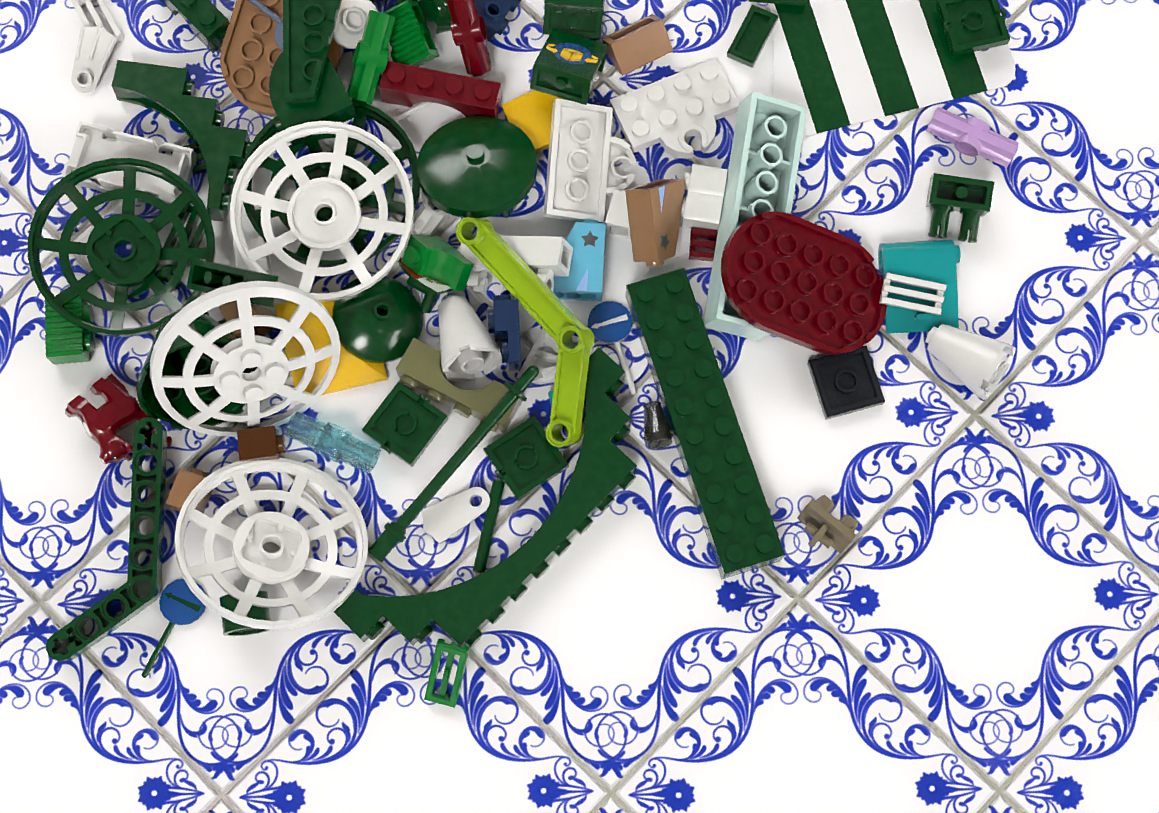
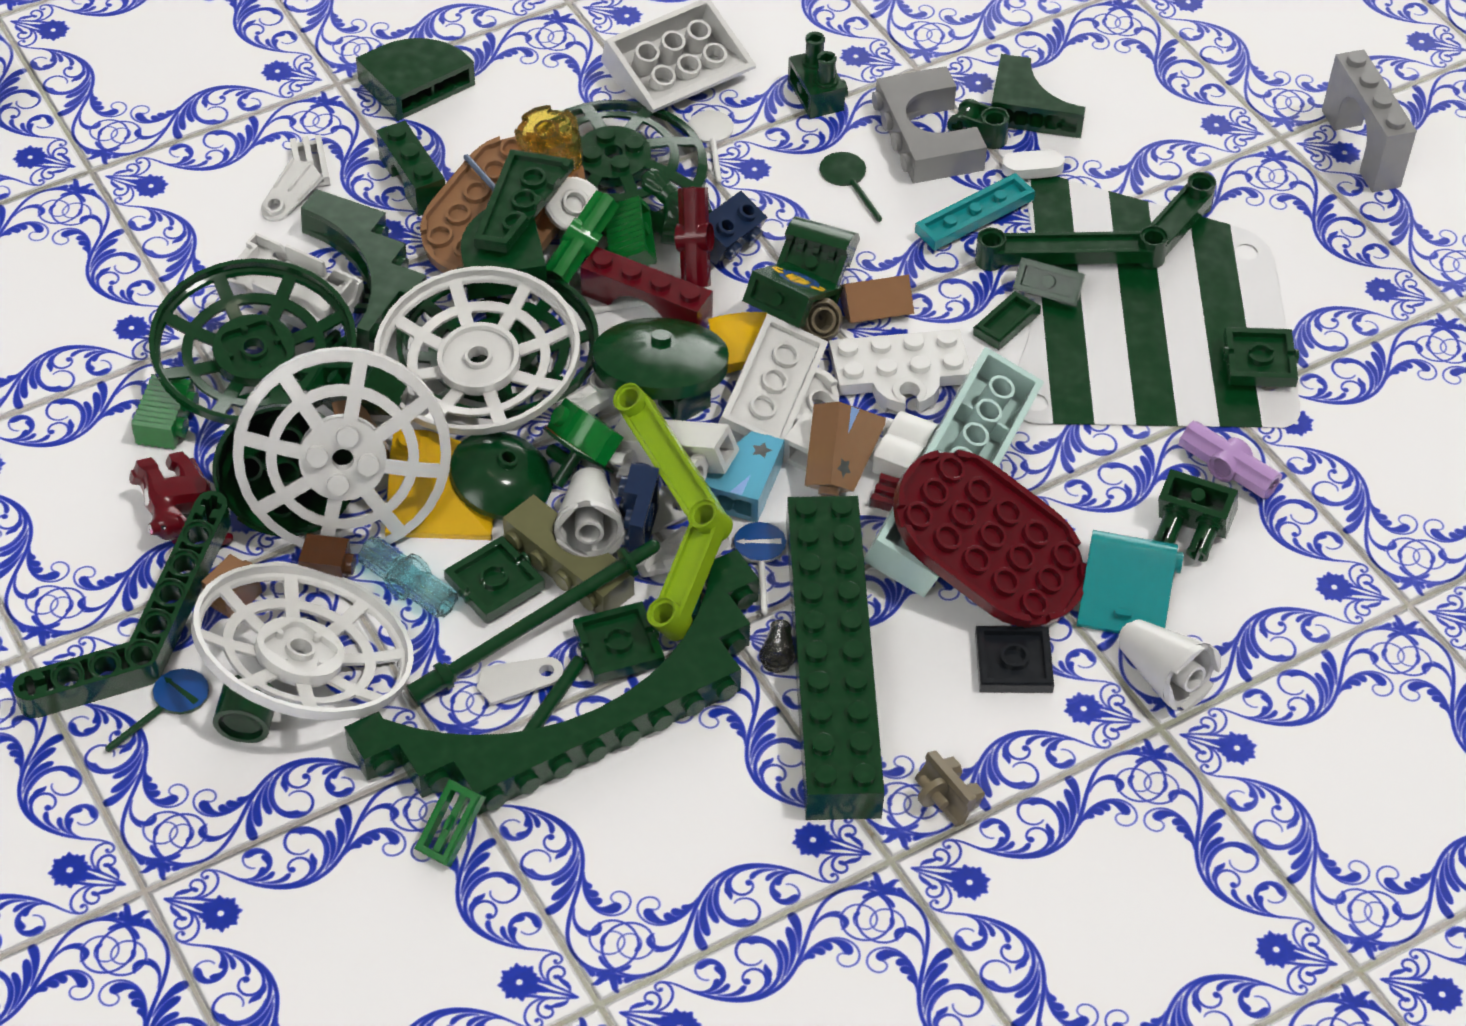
camera: 15 degrees right, 25 degrees down
white tile [879,273,947,315] -> none
none -> dark tan cone [801,298,843,341]

